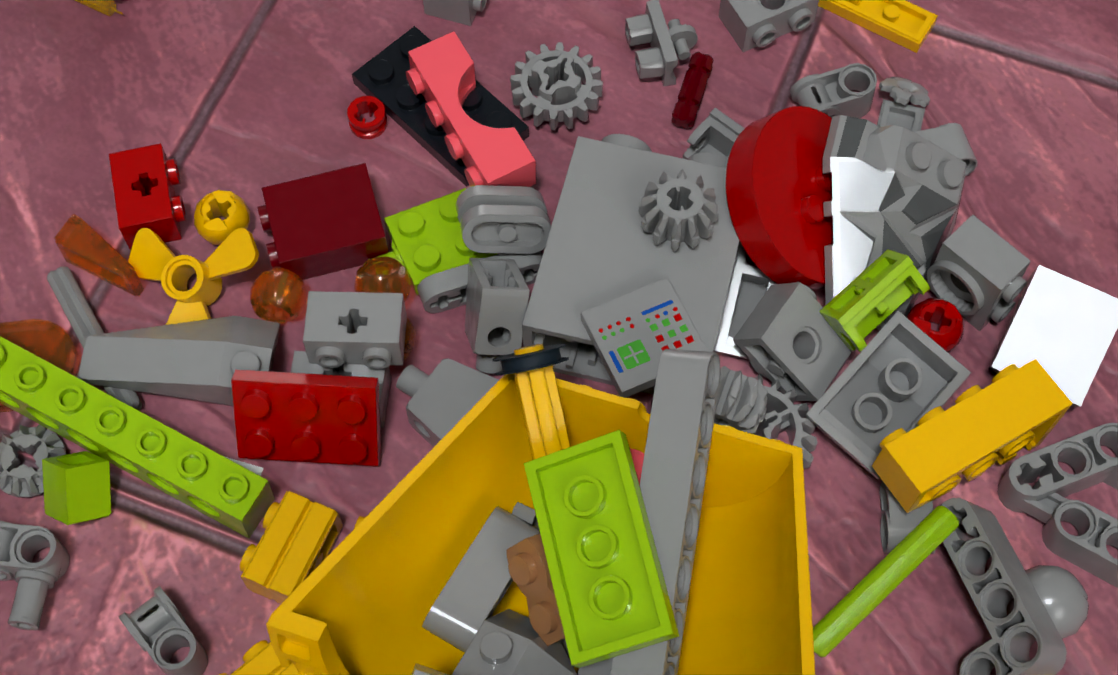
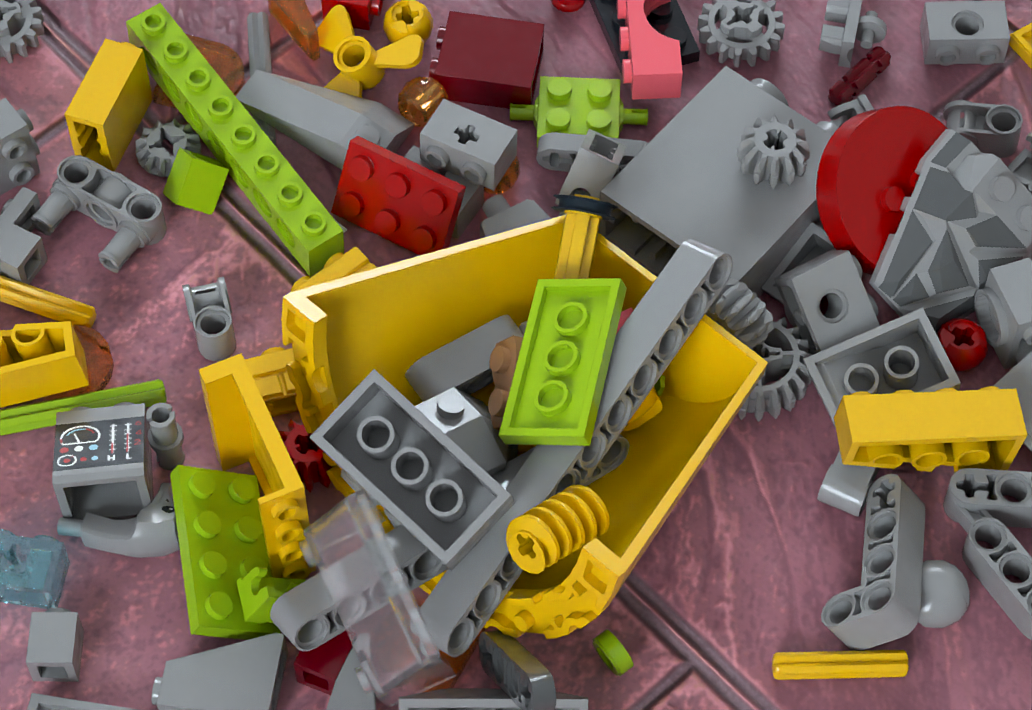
camera: 25 degrees right, 5 degrees down
clear orange piece [354,256,412,302] -> none
light grey brick [456,185,551,254] -> none
light grey tile [581,277,708,398] -> none
lime axle [813,506,960,657] -> none
lime hinge [819,249,930,352] -> none

